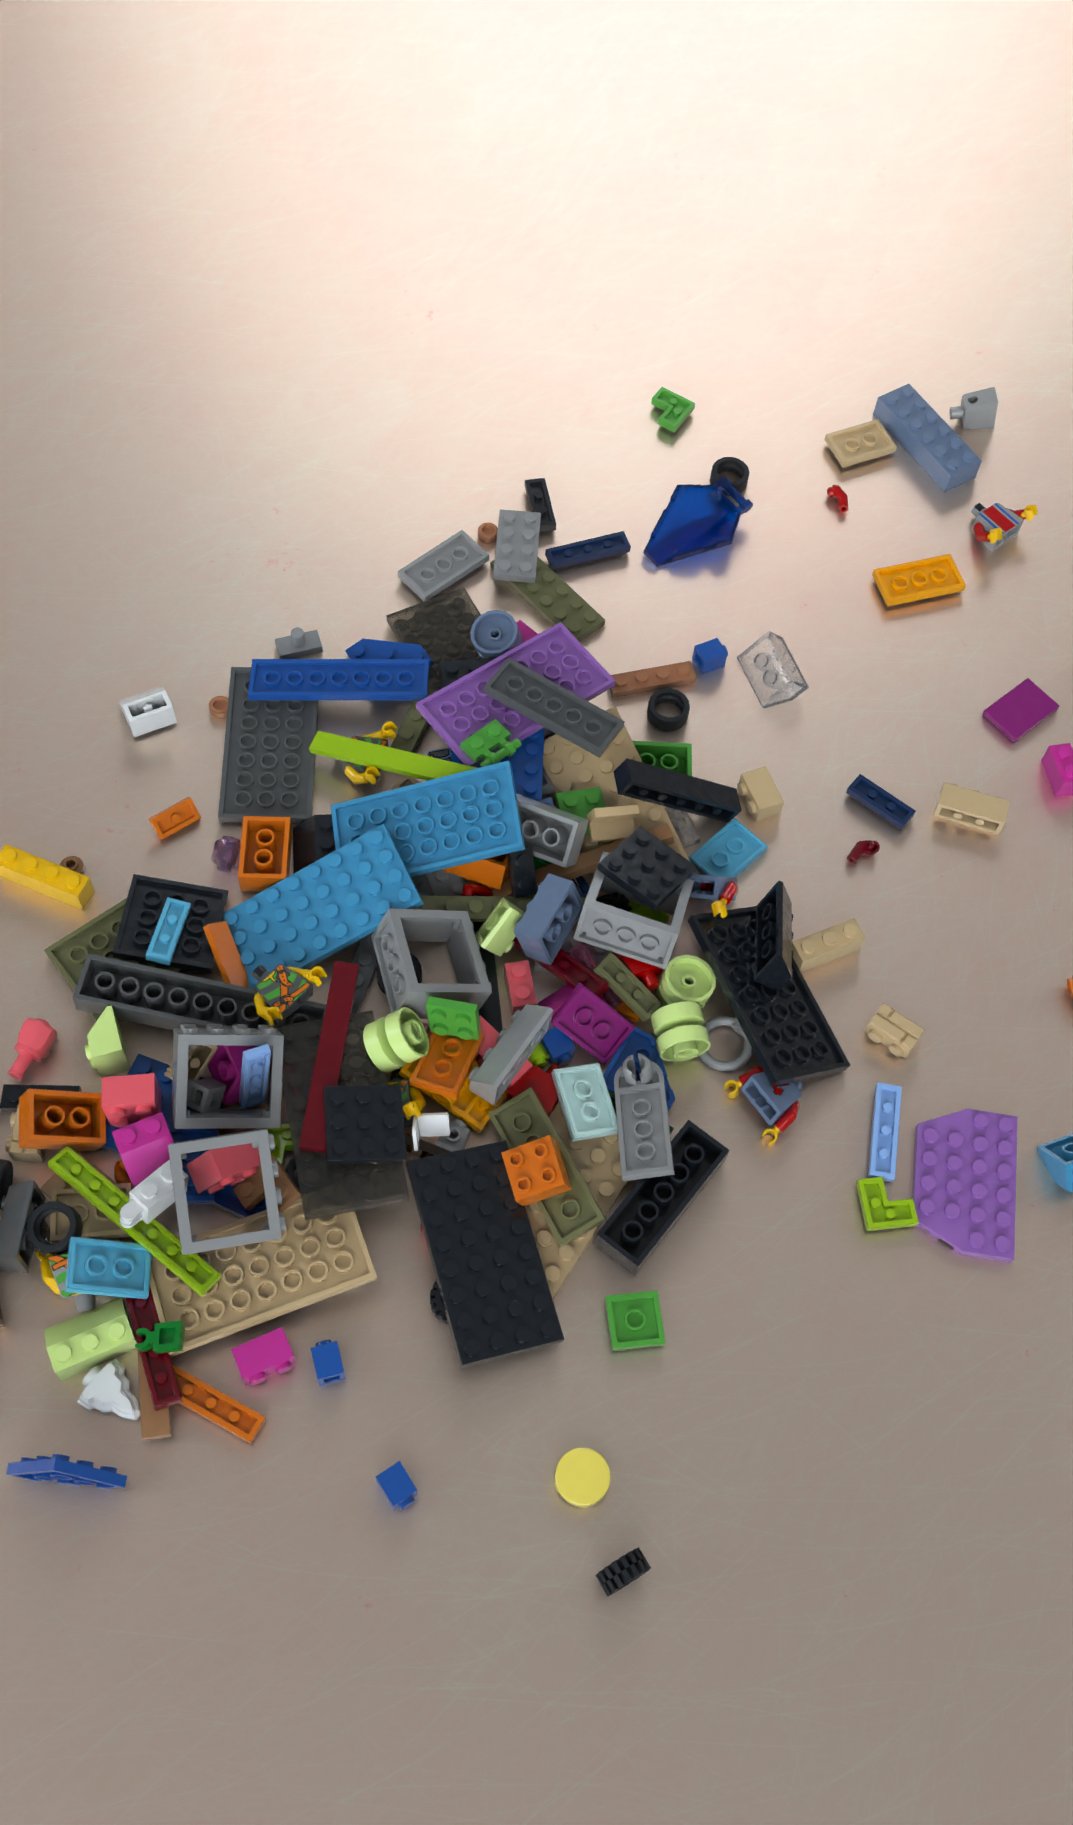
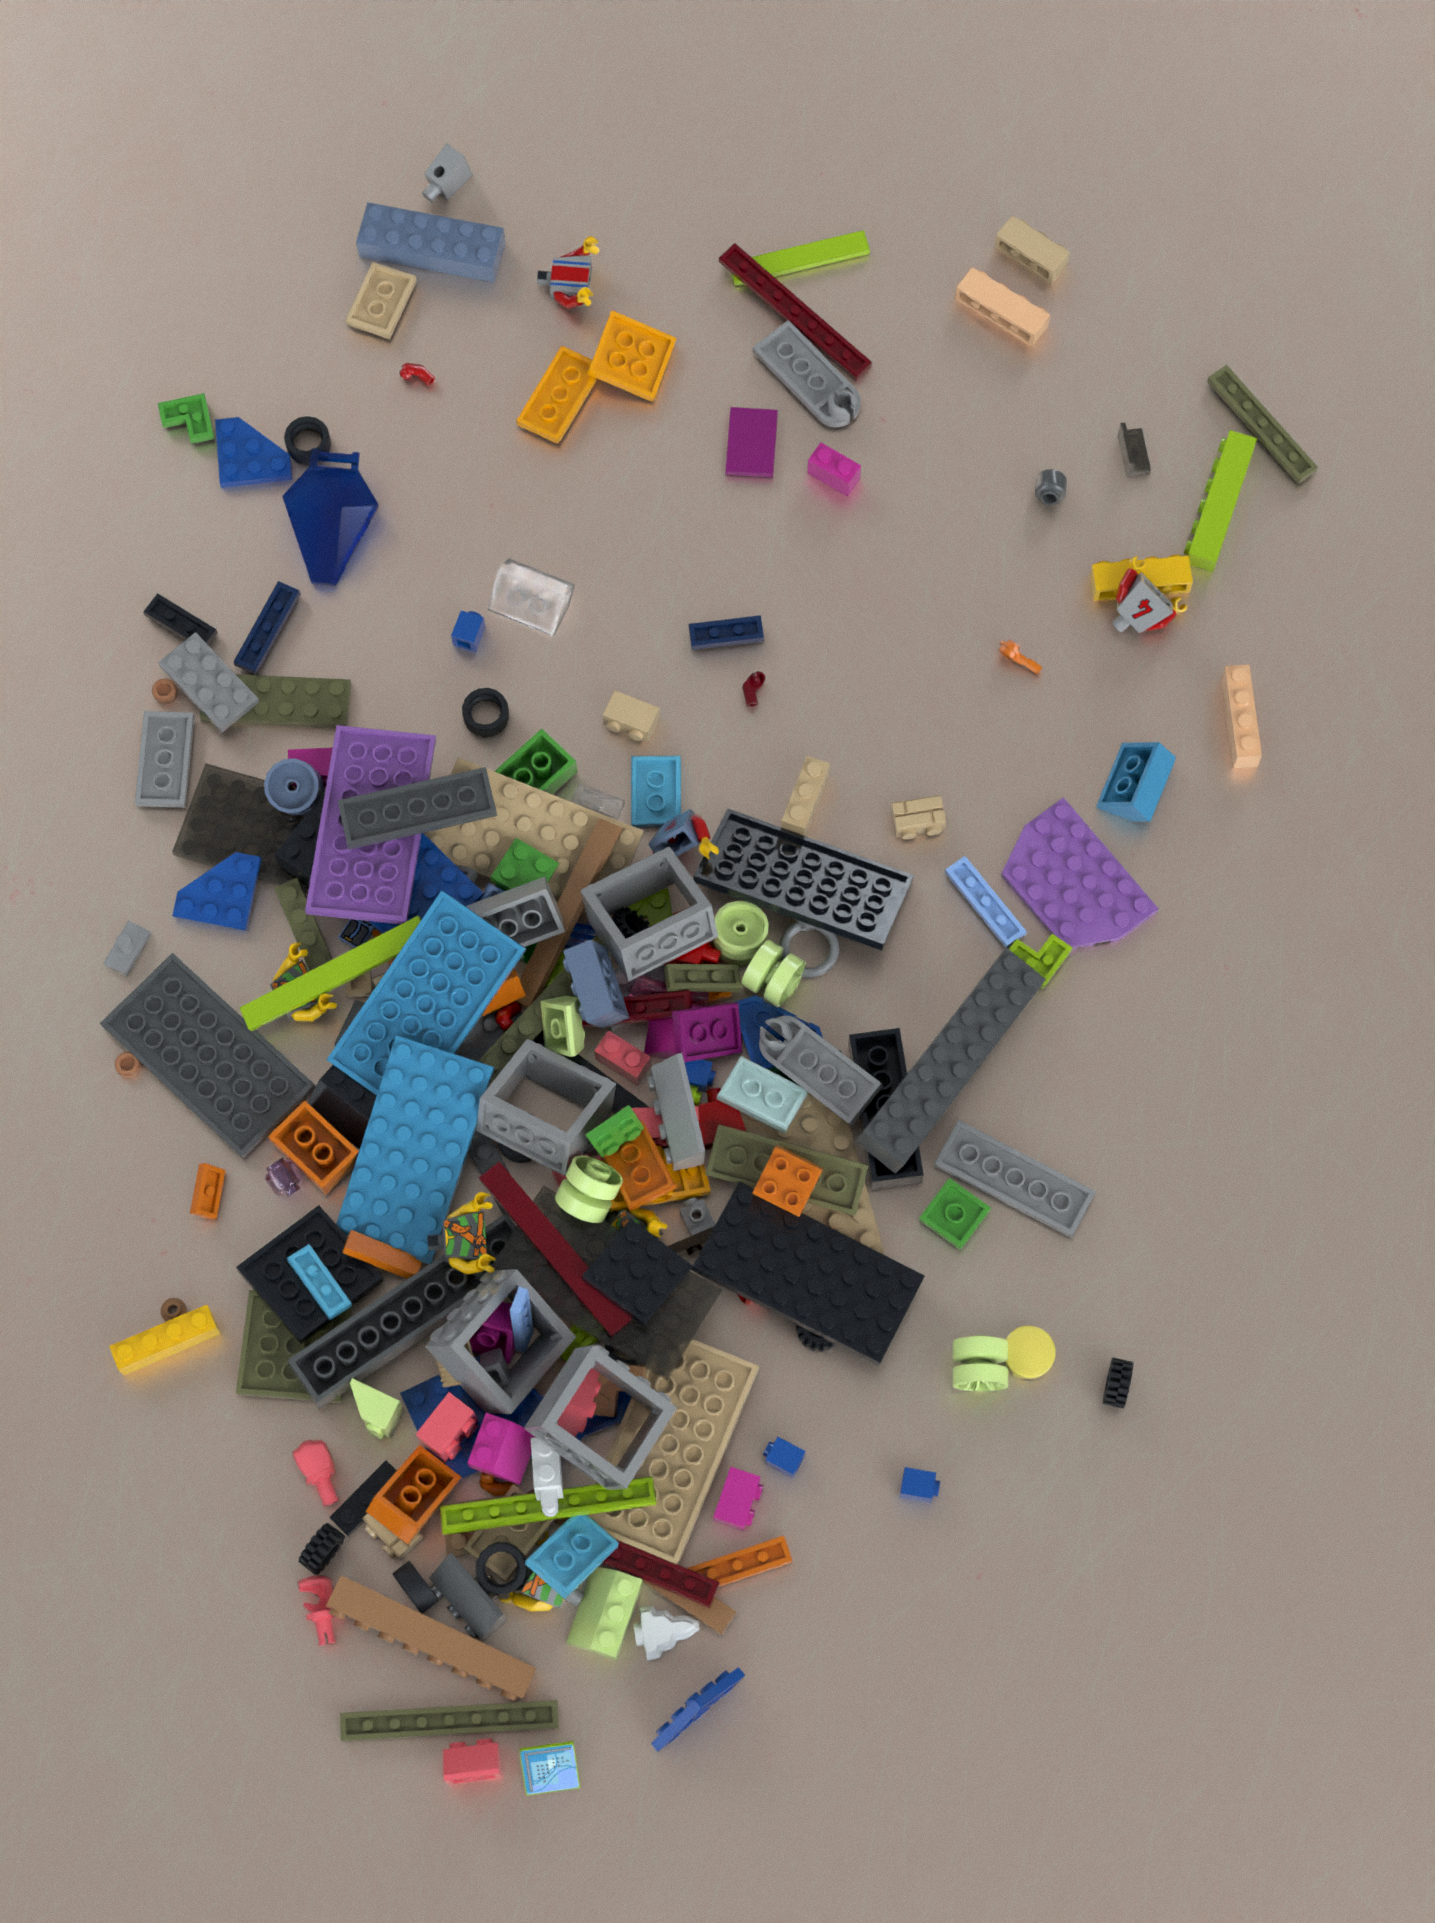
camera: 40 degrees left, 10 degrees up
white slope [119,687,177,737] -> none
green plate [135,1321,185,1354] -> none
blue plate [248,659,430,701] -> none
white bracket [412,1112,450,1151] -> none
bright green plate [460,719,521,767] -> none
black plate [507,846,537,898] -> none
tan panel [586,805,639,842] -> none
black plate [597,826,697,911] -> none
nougat plate [610,661,696,698] -> none
black brick [613,758,742,823] -> none
sand blue torso [724,1066,802,1146] -> none
black slope [754,881,793,990] -> none
tan brick [933,782,1010,835] -> none
none -> blue plate [215,417,292,488]
none -> light orange plate [587,310,677,402]
none -> dark grey brick [855,948,1046,1173]
none -> light grey plate [934,1120,1096,1238]
none -> yellowish green wheel [953,1335,1008,1391]

